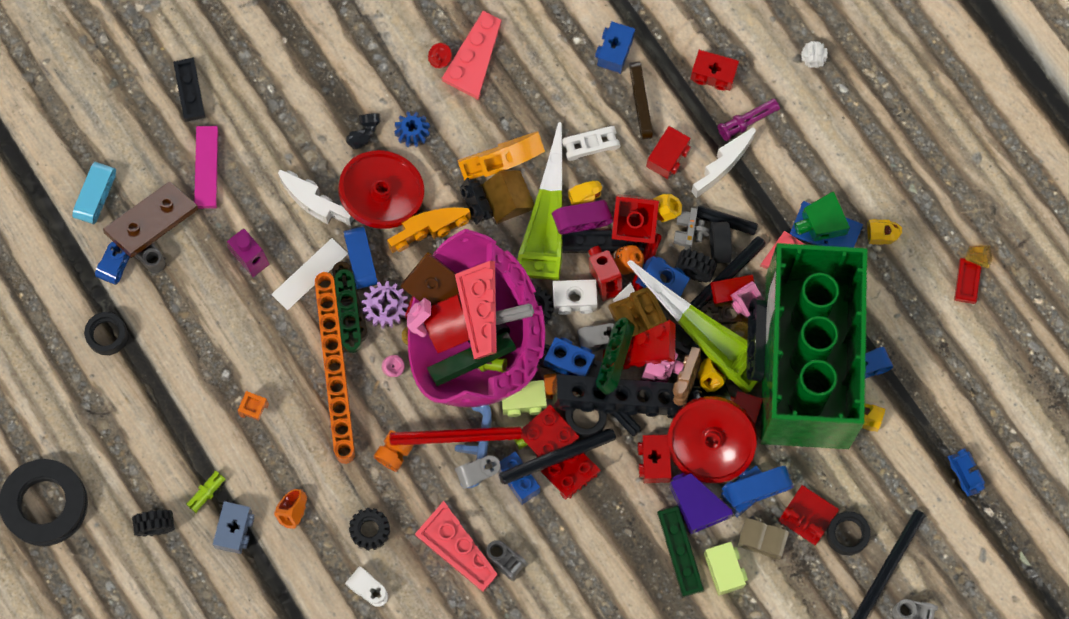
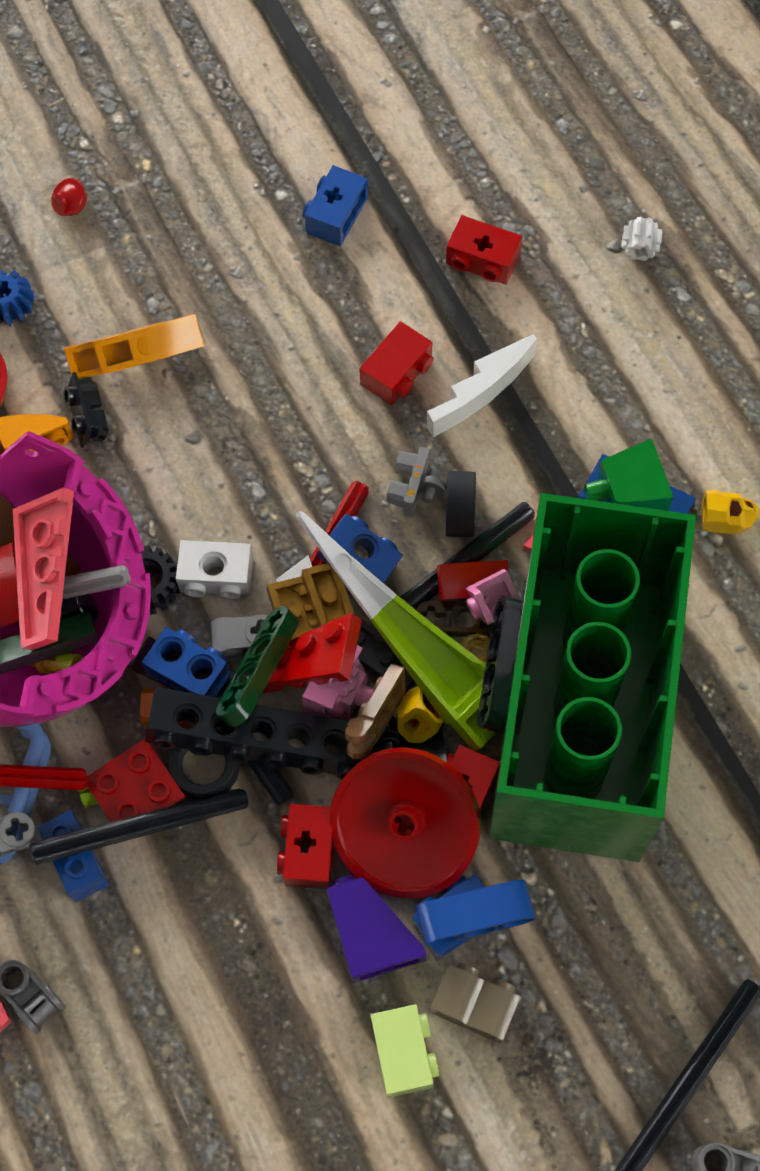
camera: 10 degrees right, 5 degrees down
coral wing [442,11,501,100] -> none
pearl gold slope [481,170,535,224] -> none
yellowish green brick [502,380,547,417] -> none
lime plate [517,122,562,280] -> none
red hinge [540,453,601,500] -> none
magenta beam [552,200,613,234] -> none
white plate [562,126,621,161] -> none
black tile [562,230,644,253] -> none
yellow rock [568,181,603,205] -> none
red torso [588,246,622,301] -> none
red slope [612,194,659,244] -> none
orange head [613,245,644,275] -> none
dark brown beam [629,61,653,140] -> none
yellow rock [653,194,682,223] -> none
dark green tile [657,505,704,598] -> none
black tyre [675,249,717,283] -> none
black axle [696,205,758,235] -> none
magenta pin [718,98,780,141] -> none
red hinge [778,485,839,546] -> none
black tyre [827,511,871,556] -> none
yellow rock [862,403,885,432] -> none
blue piece [865,347,893,379] -> none

